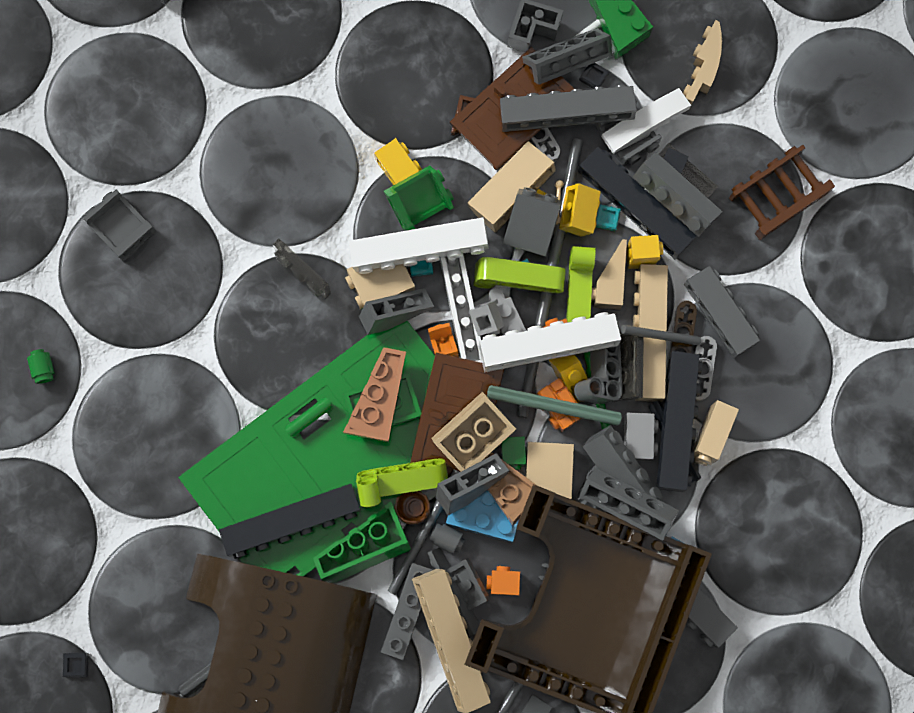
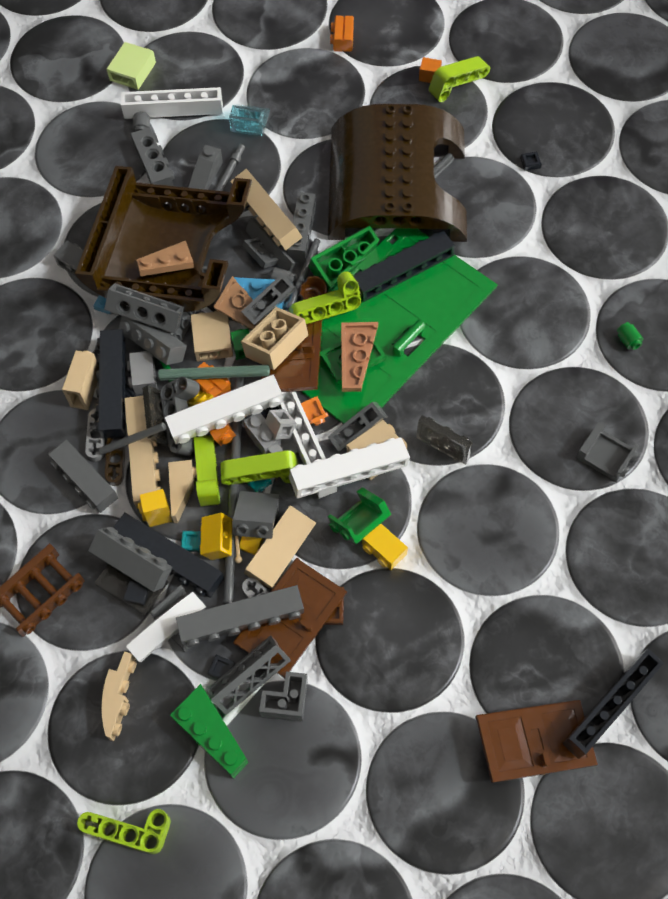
camera: 175 degrees right, 15 degrees down
orange brick [486,566,520,596] -> none
none -> medium nougat wing [136,241,194,276]

